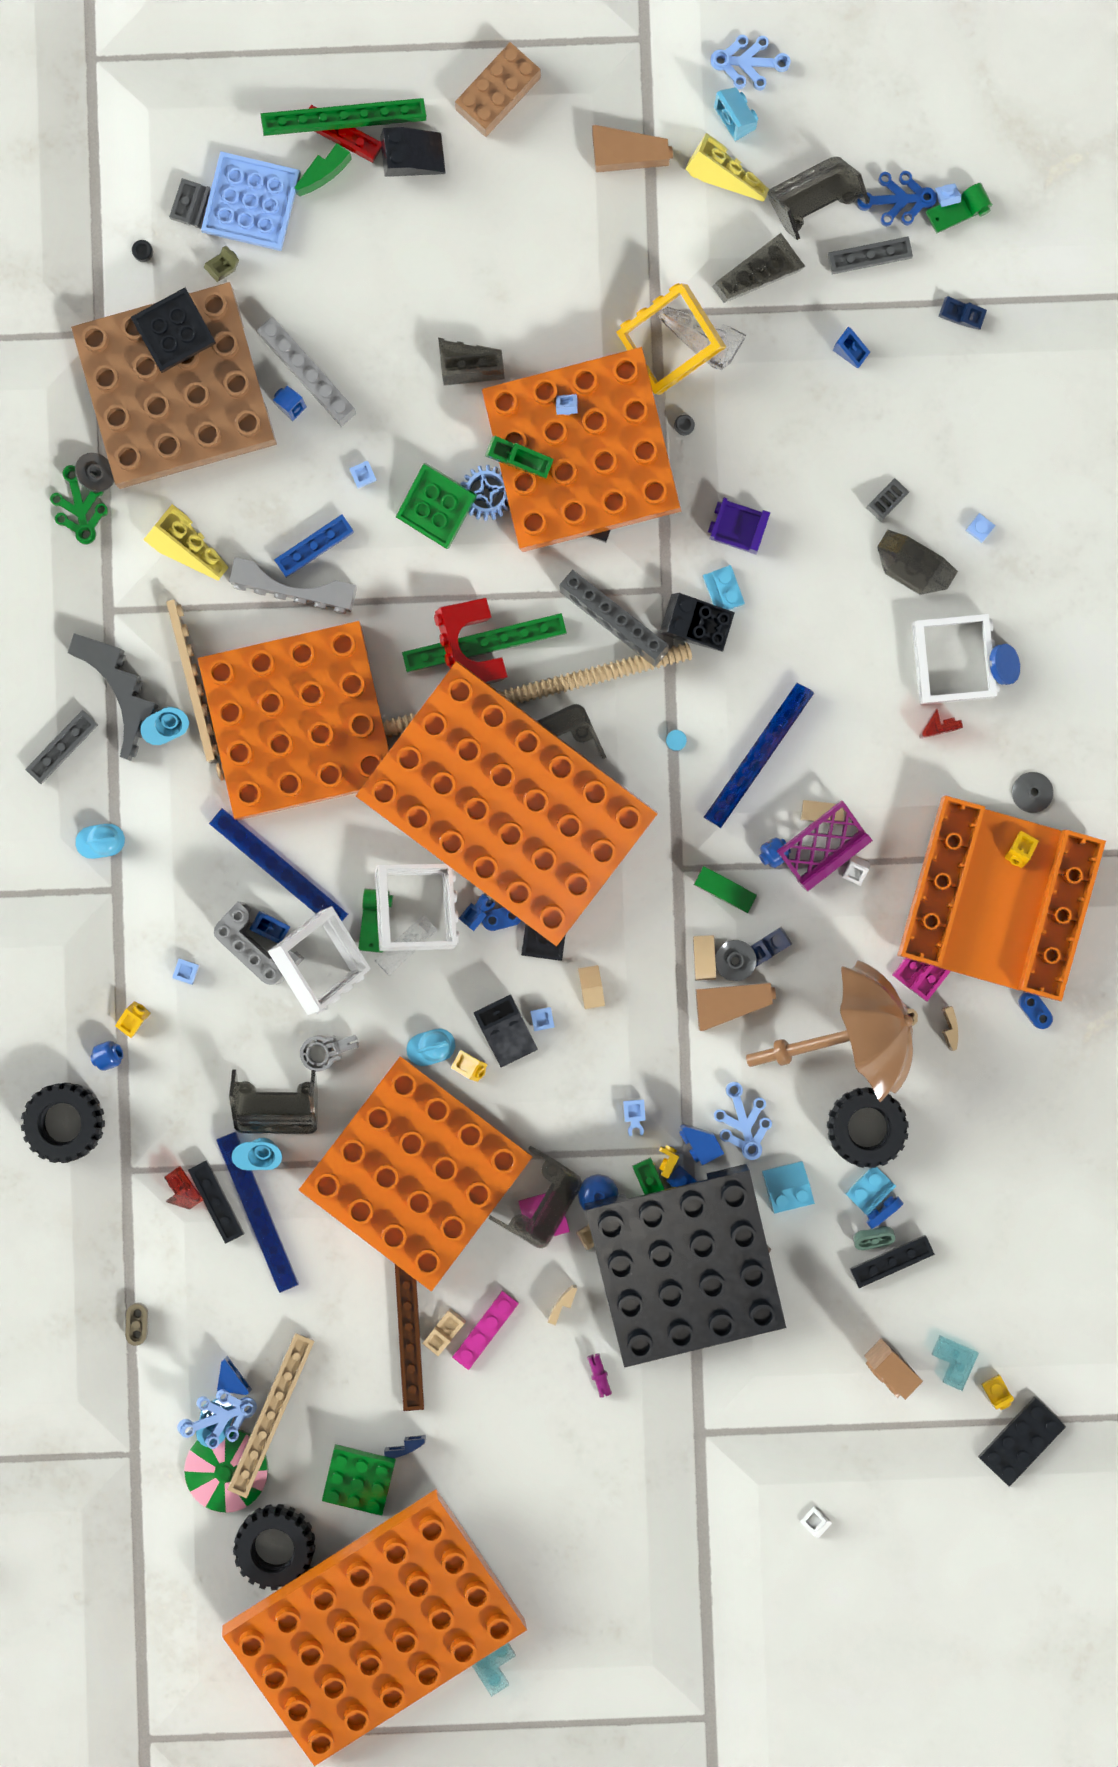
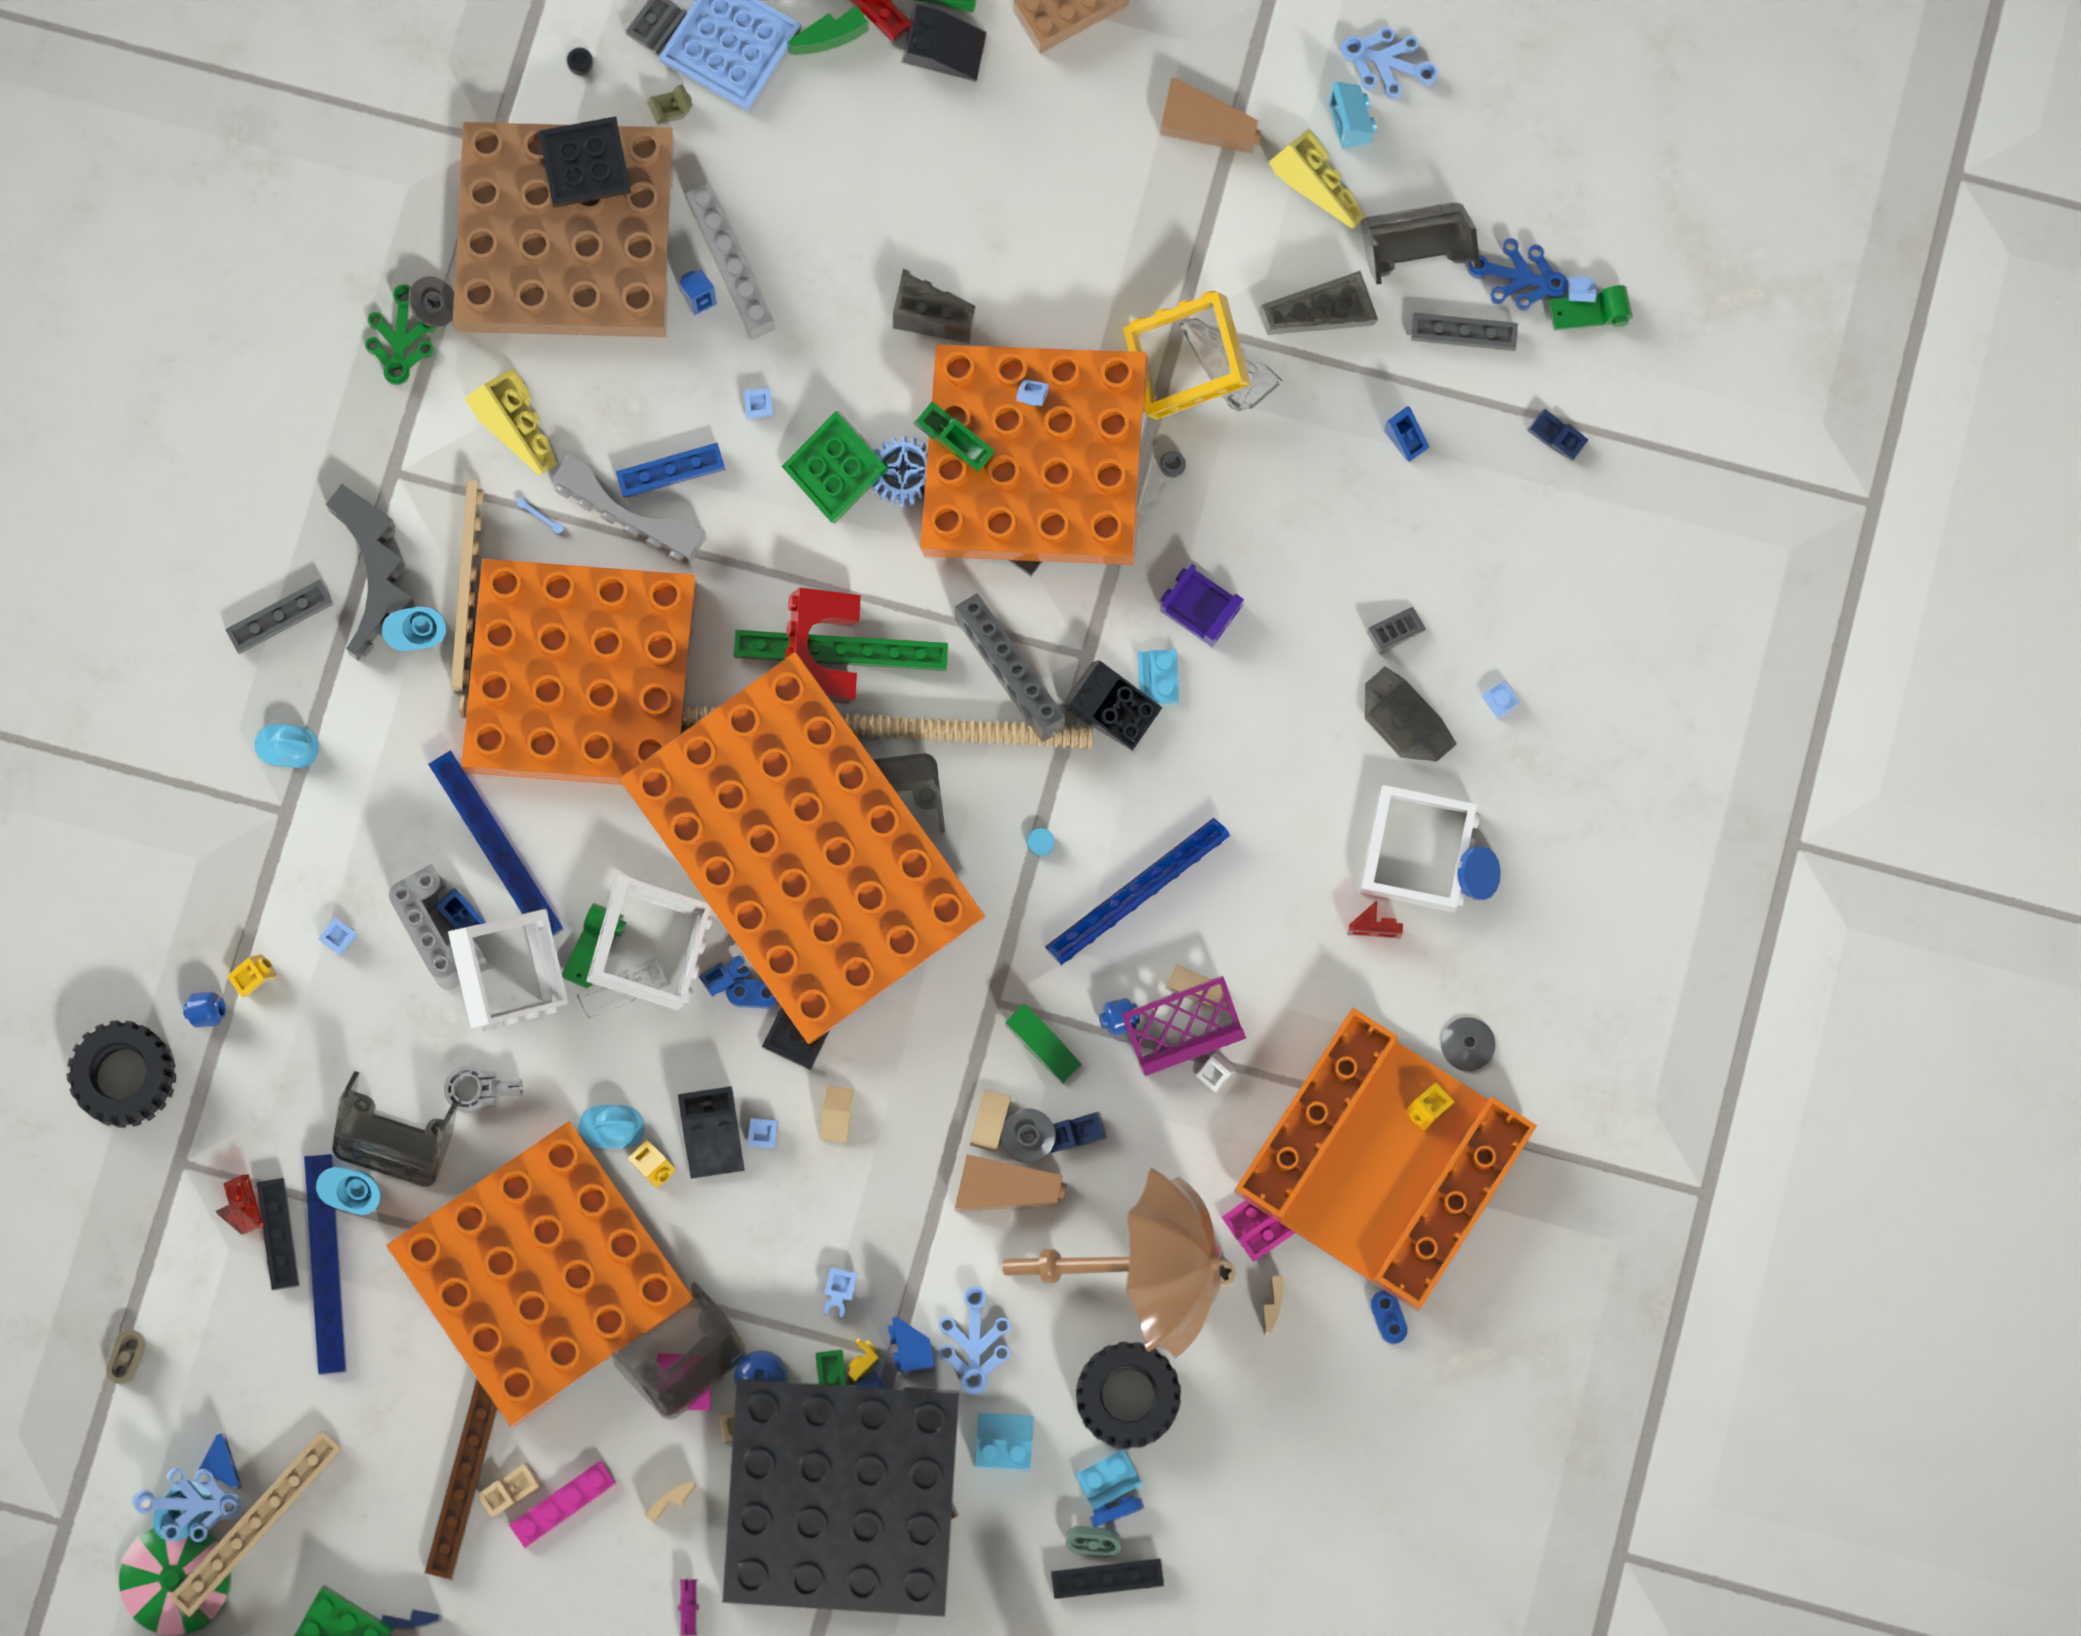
camera: 15 degrees right, 10 degrees down
none -> light blue hinge [517,498,564,535]

